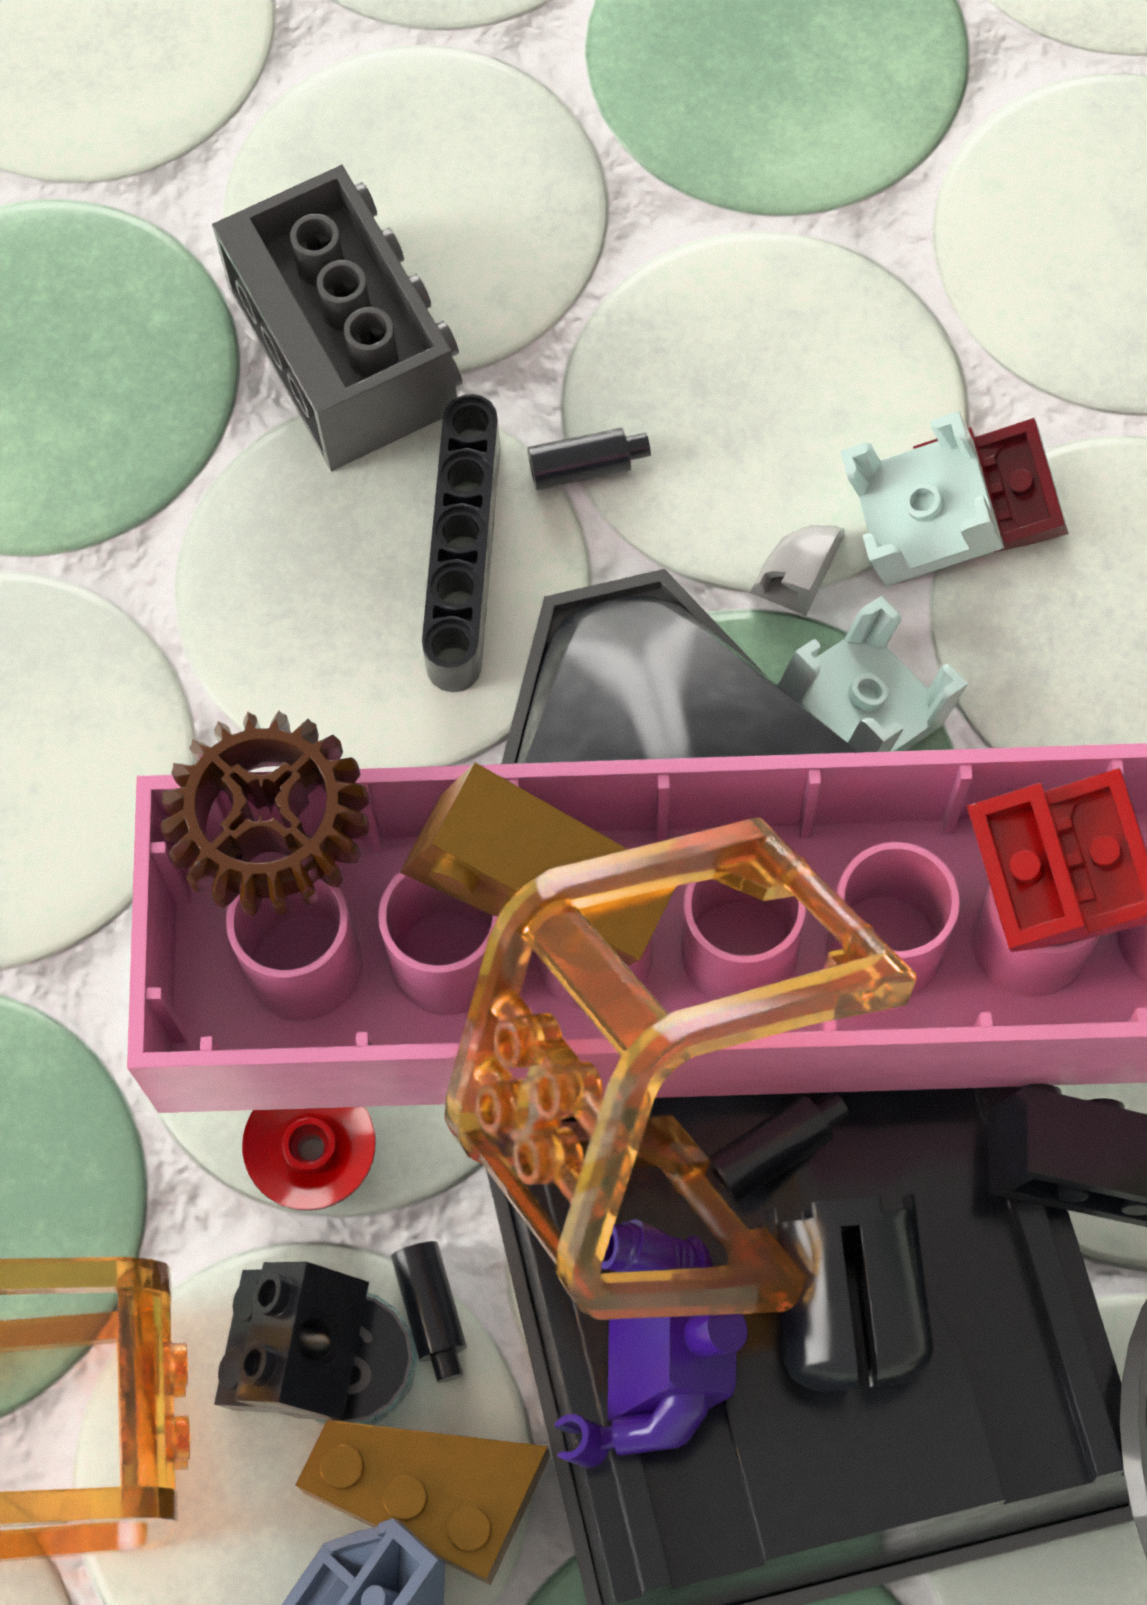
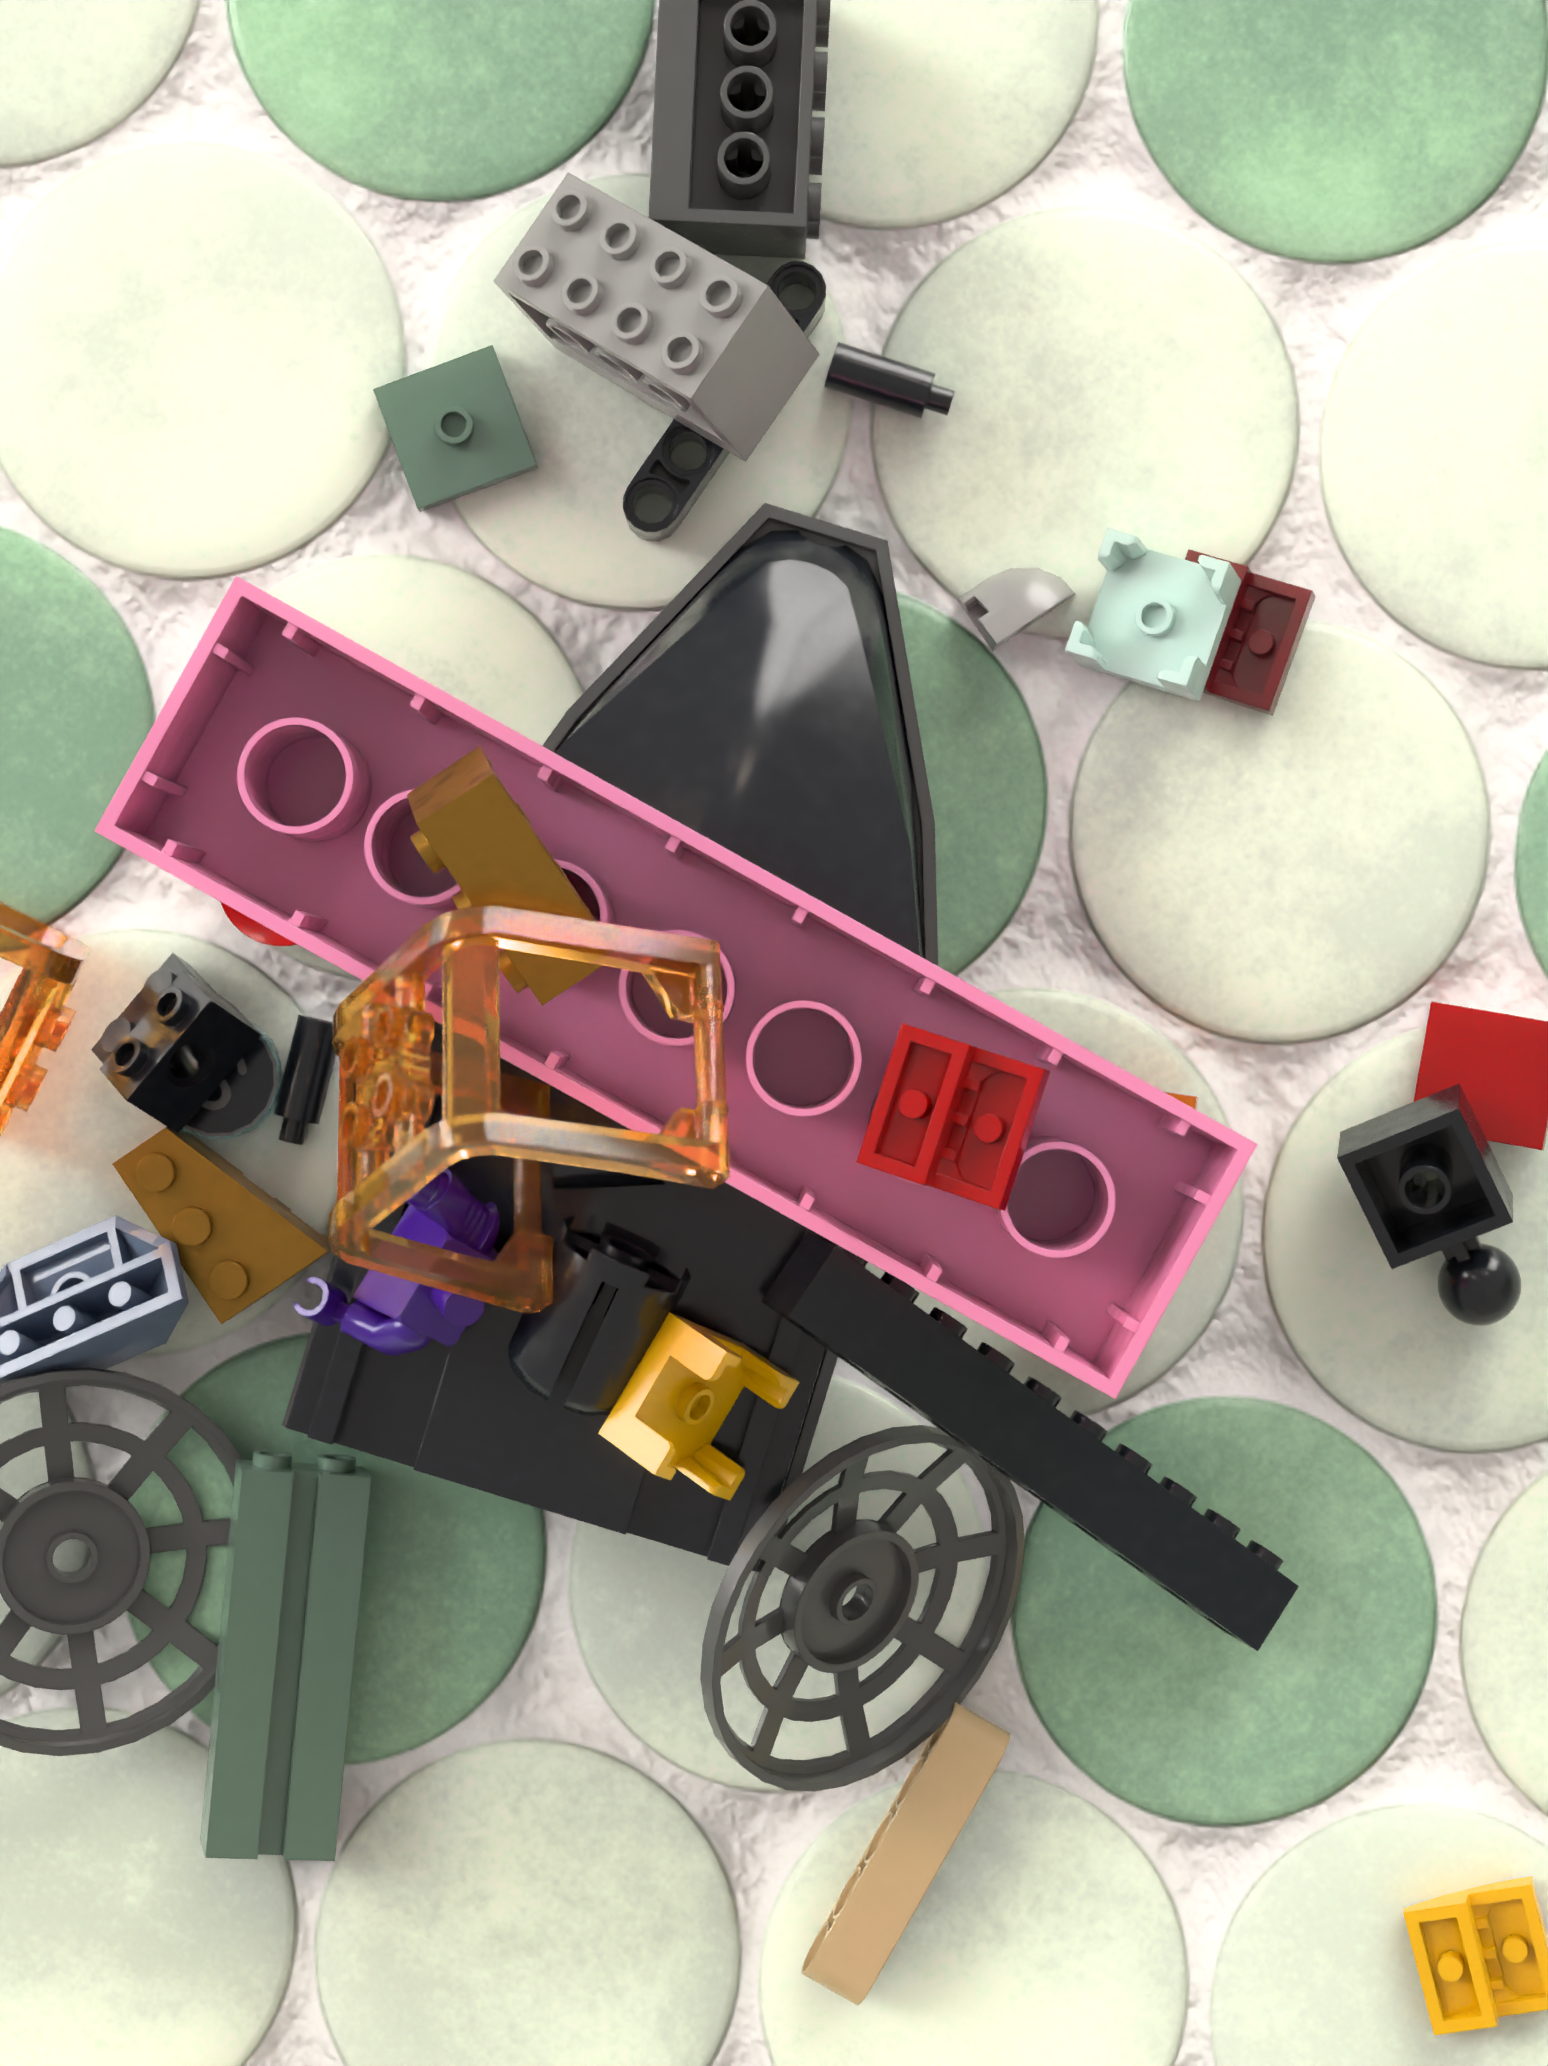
camera: 25 degrees right, 20 degrees up
reddish brown gear [161,710,370,917] -> none
light aqua panel [778,596,969,753] -> none
none -> sand green plate [373,345,538,512]
none -> light grey brick [493,172,820,462]
none -> yellow panel [598,1312,800,1501]

